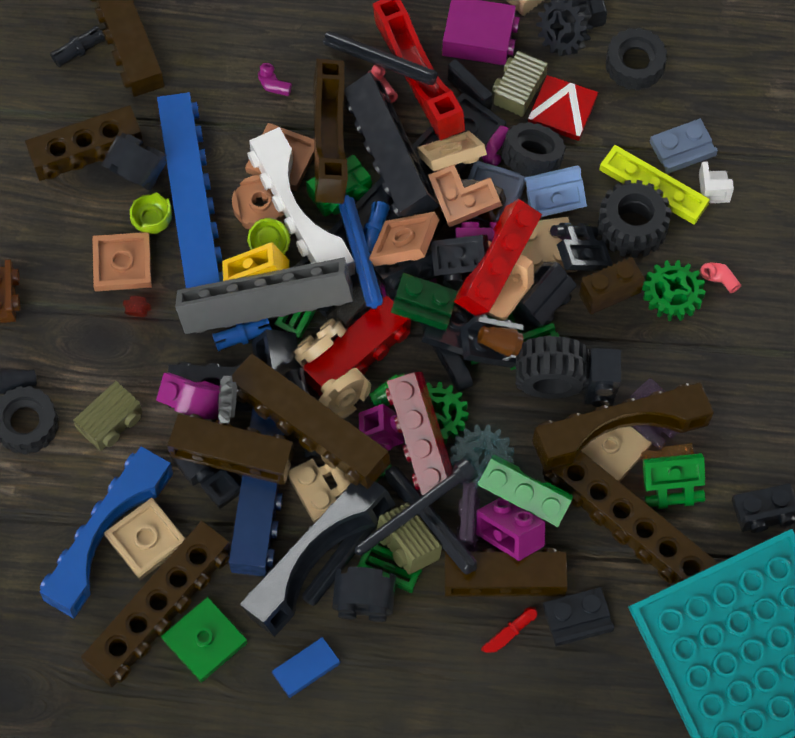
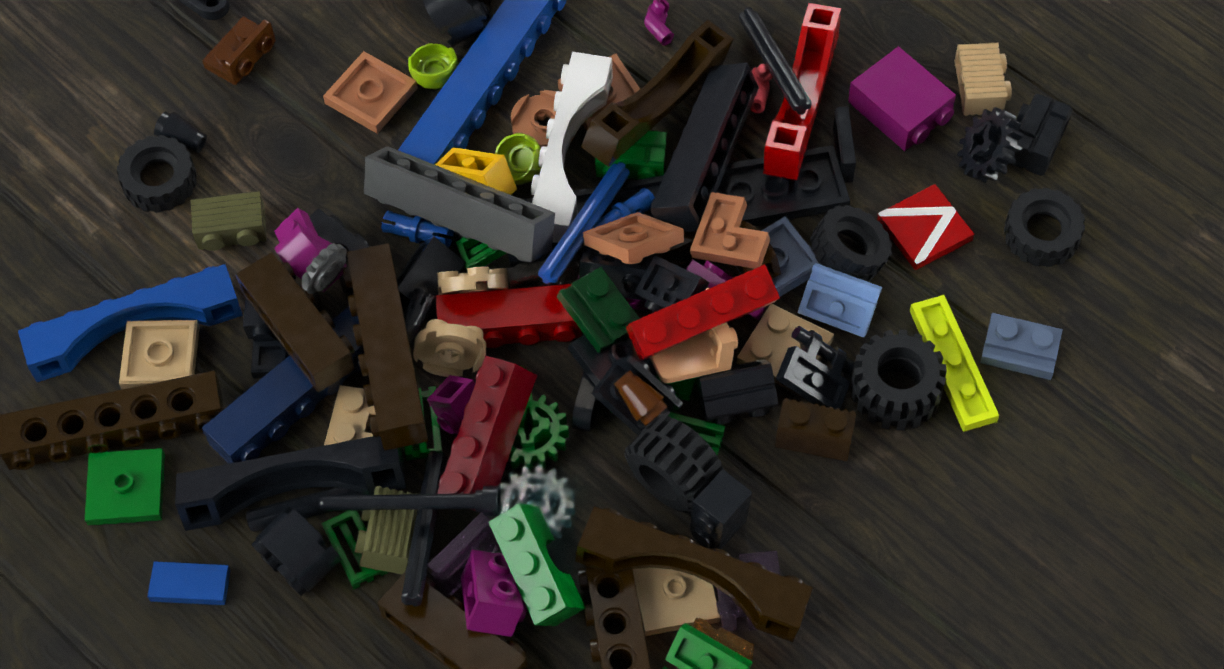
camera: 40 degrees right, 5 degrees down
clear red plate [123,296,152,317] -> none
tan plate [417,131,487,171] -> none
magenta arm [482,126,508,166] -> none
olive brick [492,50,548,117] -> none
green gear [642,260,706,321] -> none
white panel [699,162,734,203] -> none
coral arm [700,263,741,293] -> none

